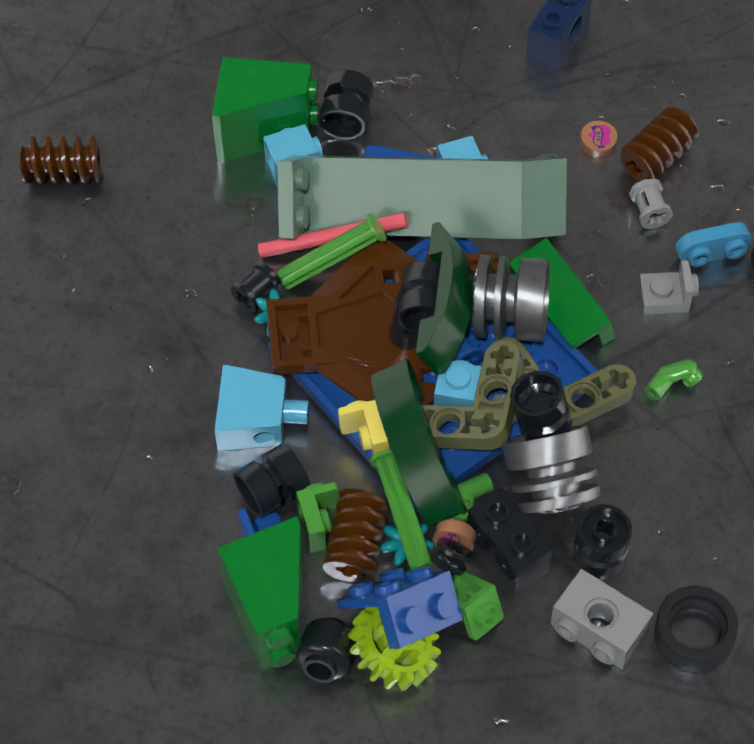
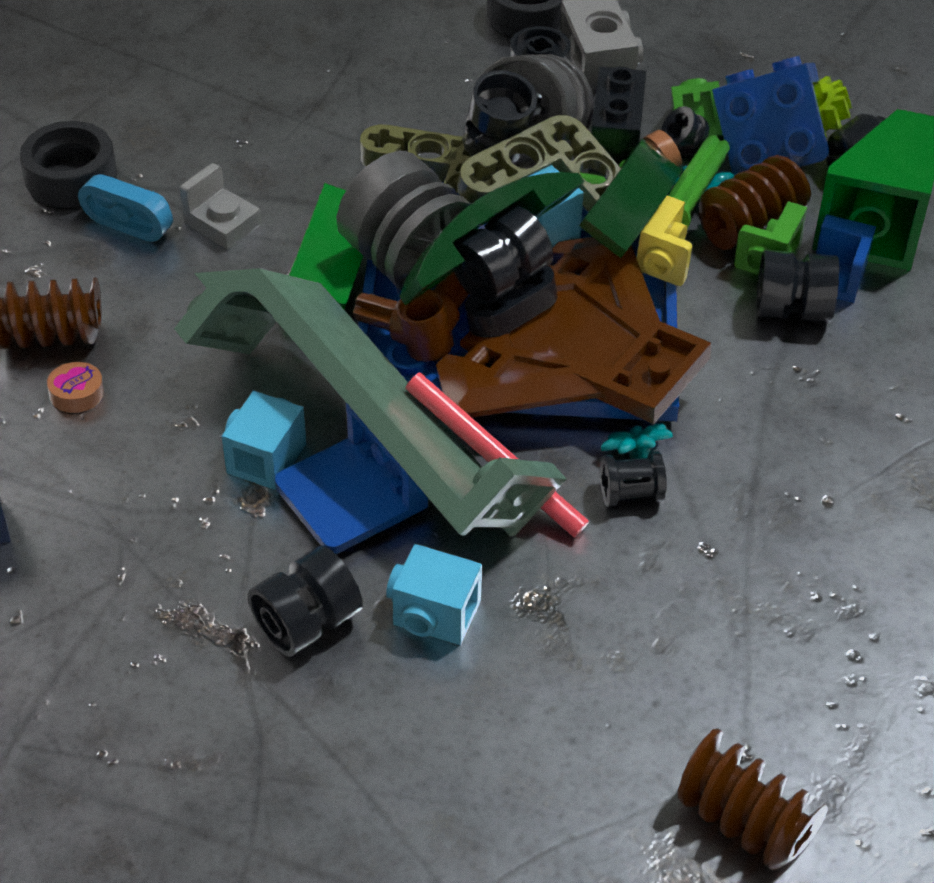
camera: 140 degrees left, 10 degrees down
green slope [212,57,320,162] -> none
medium azure torso [215,365,309,451] -> none
bright green axle [277,213,386,289] -> none
light grey bush [629,179,673,229] -> none
bright green arm [644,359,703,401] -> none

